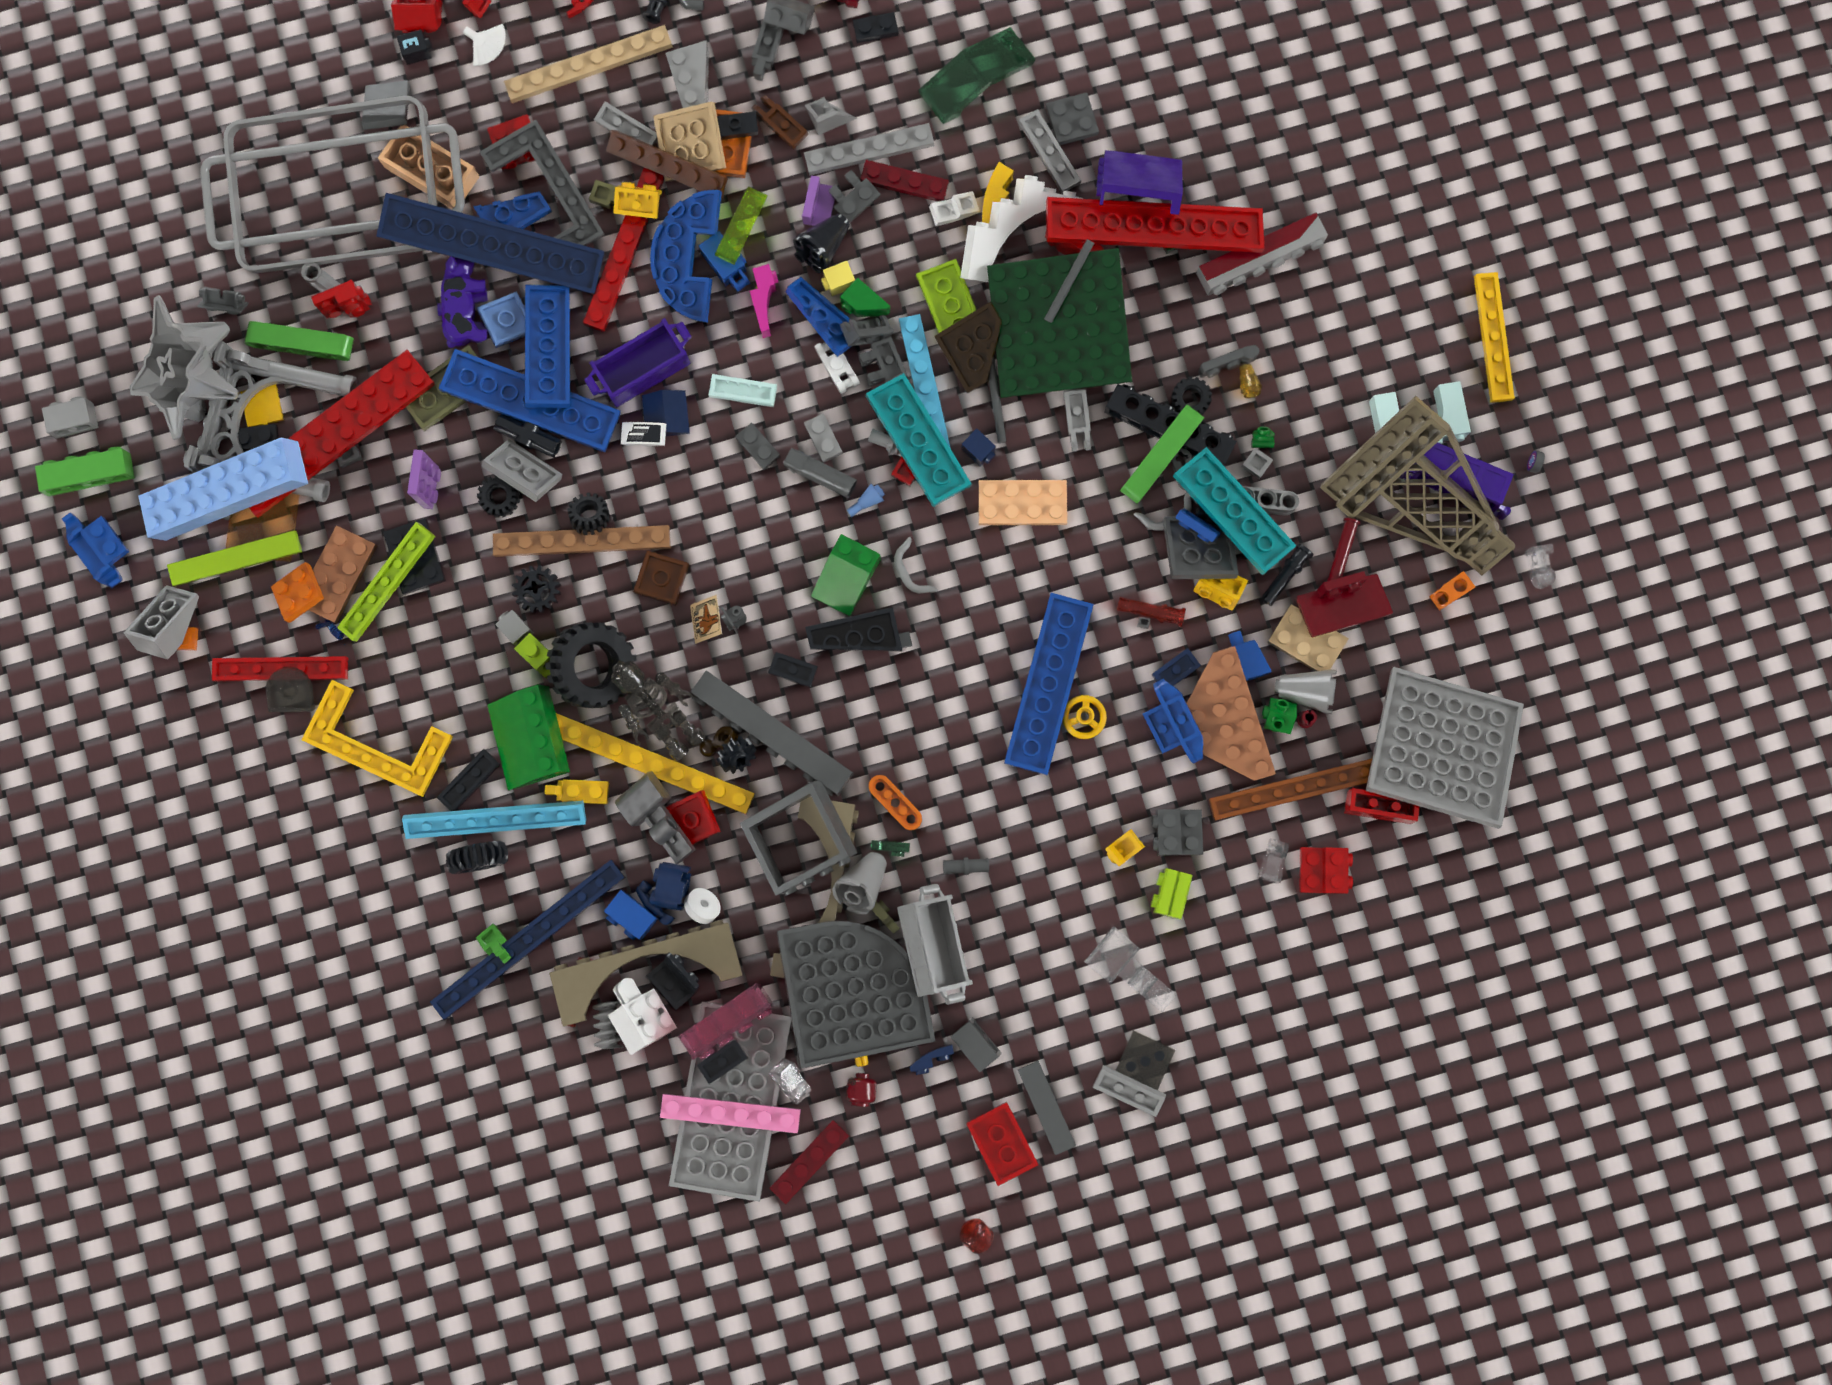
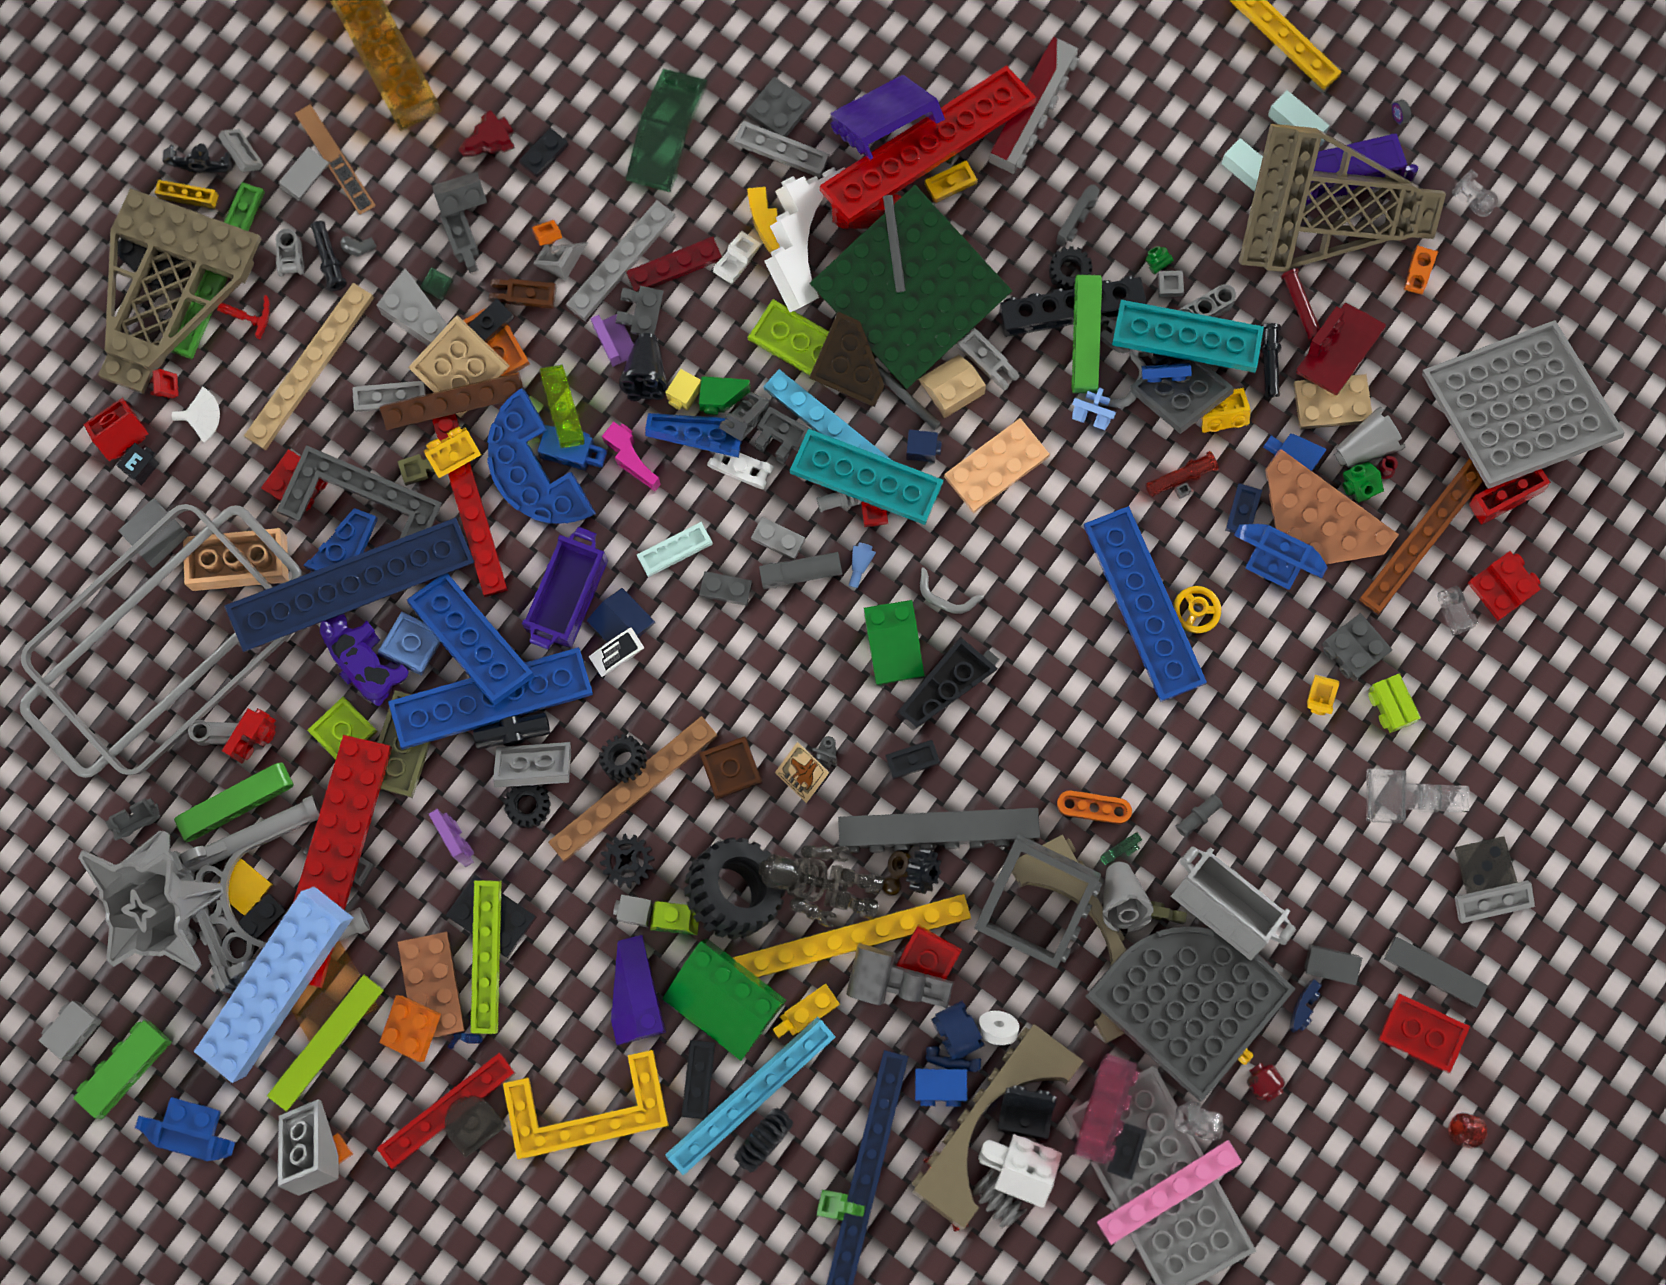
camera: 35 degrees left, 5 degrees down
dark red plate [769,1120,850,1204] -> none
clear yellow cone [1239,364,1262,398] -> none
none -> lime tile [307,696,378,760]
none -> clear green plate [420,268,453,301]
none -> orange plate [532,219,562,246]
none -> dark purple wedge [611,935,666,1046]
none -> tan slope [919,355,986,419]
none -> yellow plate [925,160,977,203]
none -> light blue hips [1072,387,1116,430]

